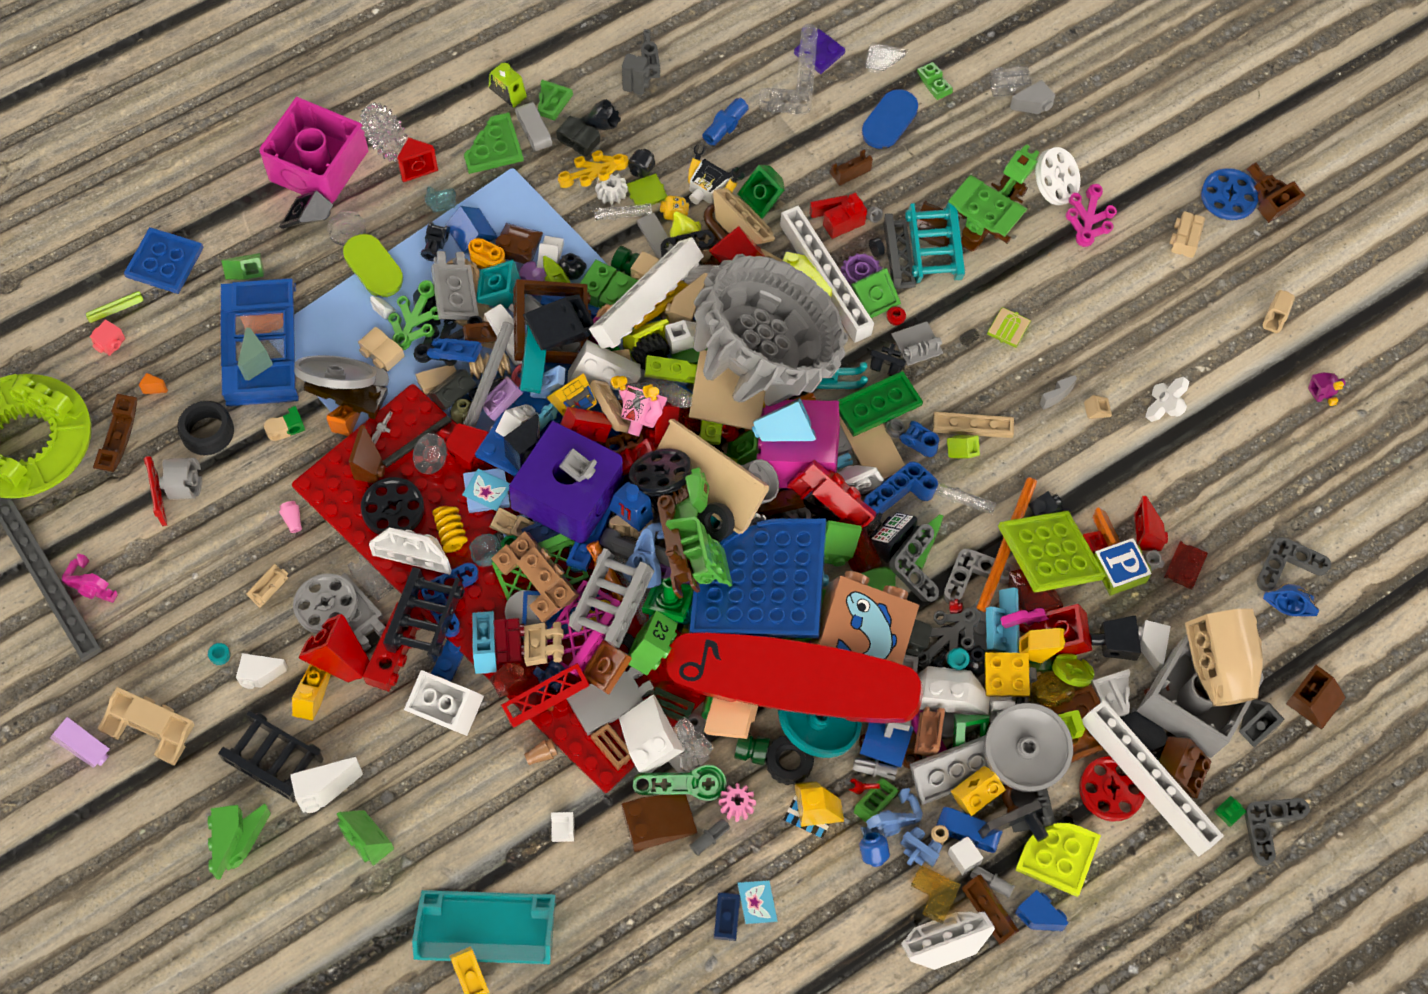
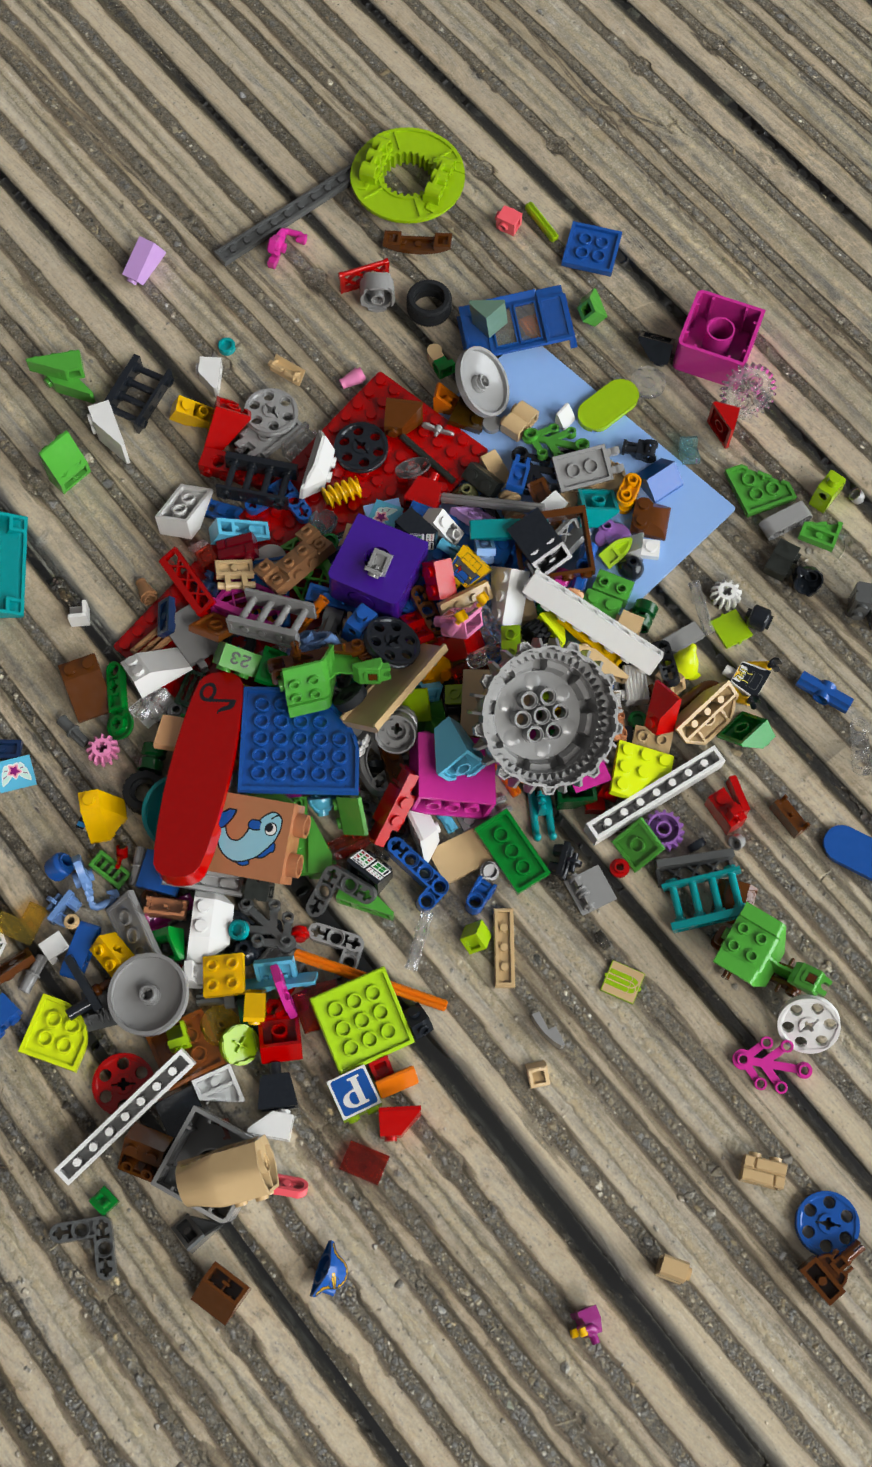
camera: 85 degrees right, 5 degrees up
tan bracket [97,687,195,766] -> none
orange slope [139,373,168,394] -> none
yellow plant [558,150,629,188] -> none
yellow head [660,195,689,221] -> none
light grey plate [1142,550,1165,572] -> none
white plant [1145,377,1189,422] -> none
dark grey beam [1257,537,1331,591] -> none
none -> dark blue plate [157,596,176,638]
none -> light grey hinge [849,488,865,505]

